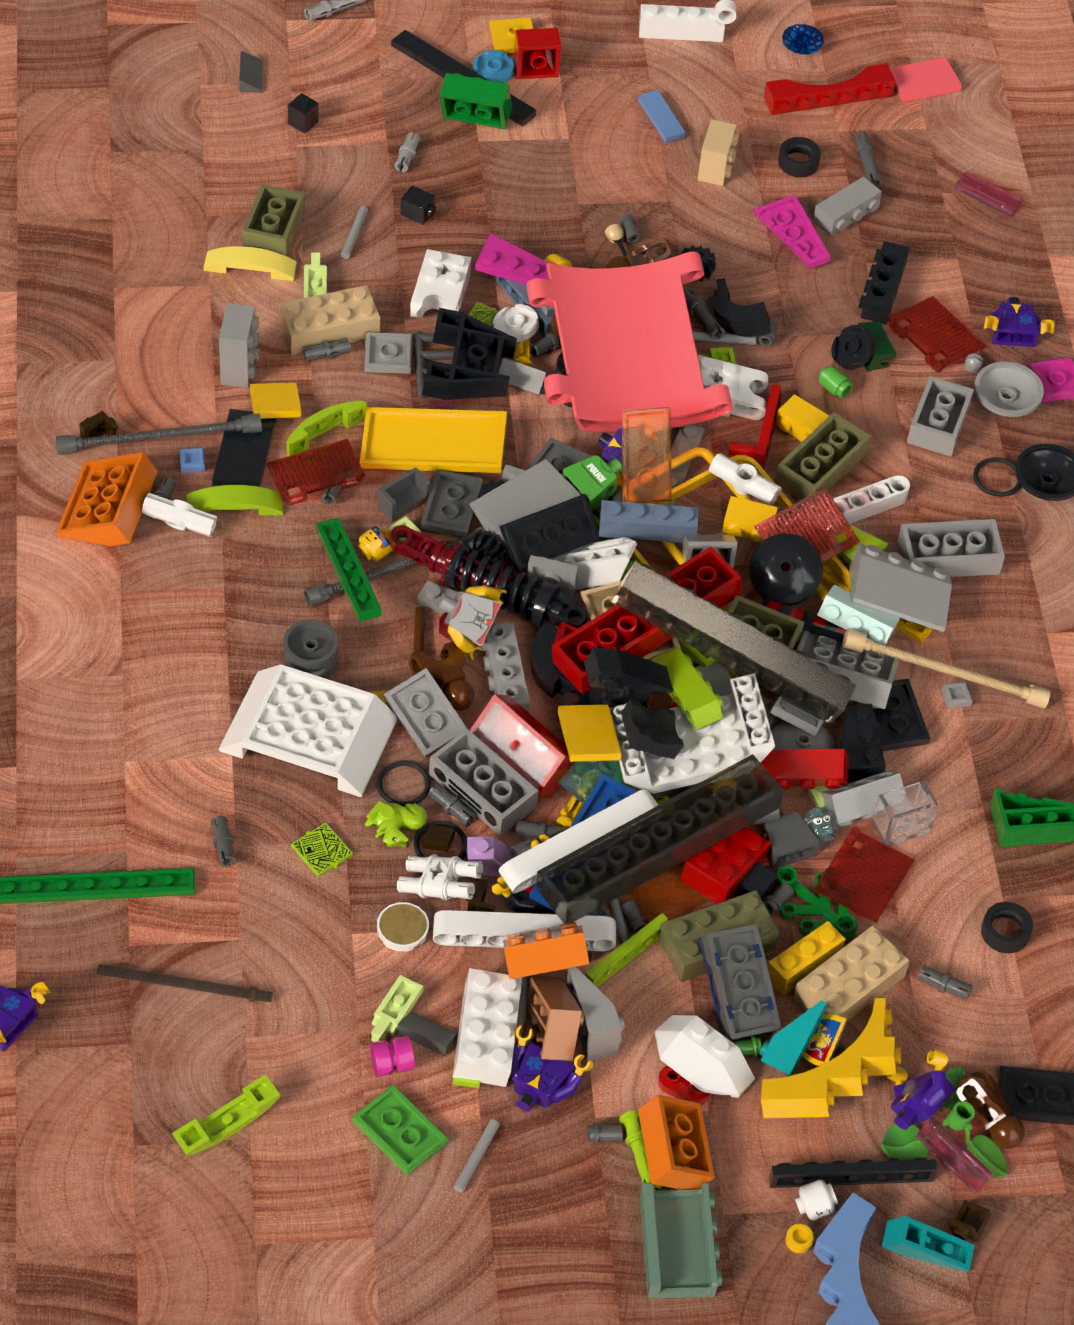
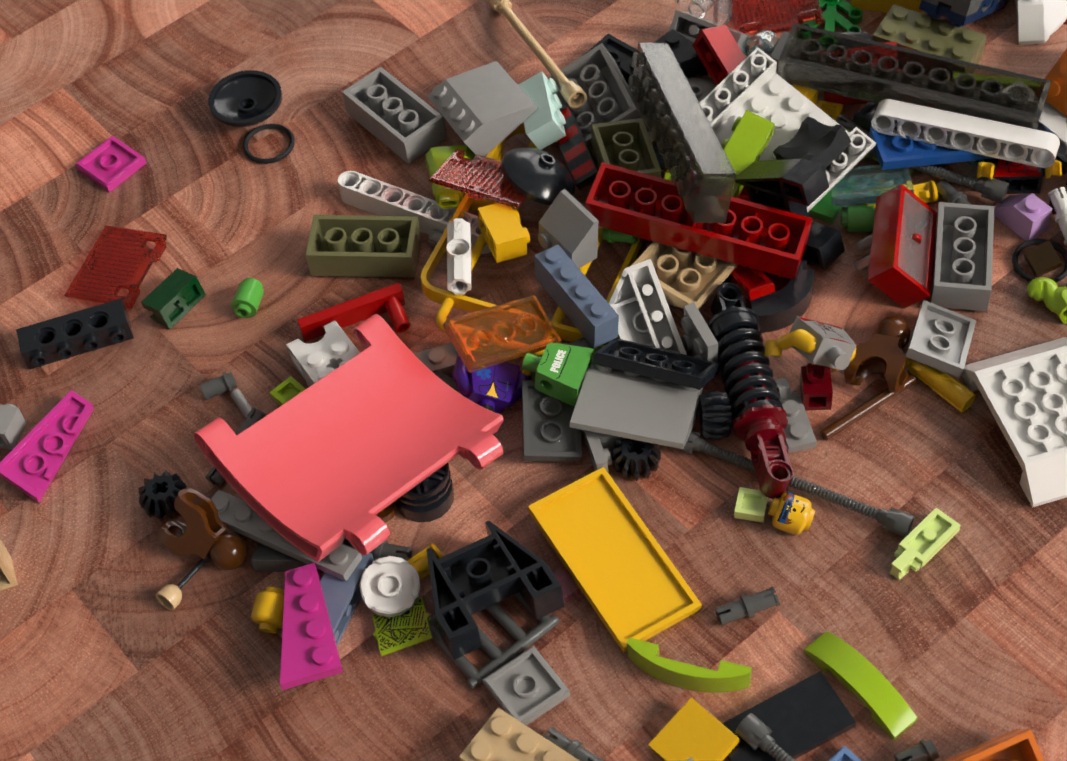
camera: 115 degrees left, 0 degrees up
white piece [141,493,217,537] -> none
clear red window [267,439,365,506] -> none
dark grey wheel [284,619,338,679] -> none
green plate [316,518,382,622] -> none
black tyre [377,761,431,807] -> none
dark grey panel [378,467,431,522] -> none
white brick [410,249,471,318] -> none
dark grey plate [420,470,483,538] -> none
dark grey pin [428,783,477,827] -> none
light grey brick [480,623,530,712] -> none
light grey tile [498,358,548,395] -> none
yellow tile [558,705,621,762] -> none
dark grey pin [619,214,641,244] -> none
black arch [709,278,771,337] -> none
yellow brick [776,394,829,442] -> none
black tile [831,325,875,370] -> none
light grey brick [907,376,974,456] -> none
light grey tile [941,681,973,709] -> none
light grey hinge [964,353,983,373] -> none
light grey dish [974,362,1044,417] -> none
dark purple torso [983,297,1055,347] -> none
none -> yellowish green hinge [890,508,961,580]

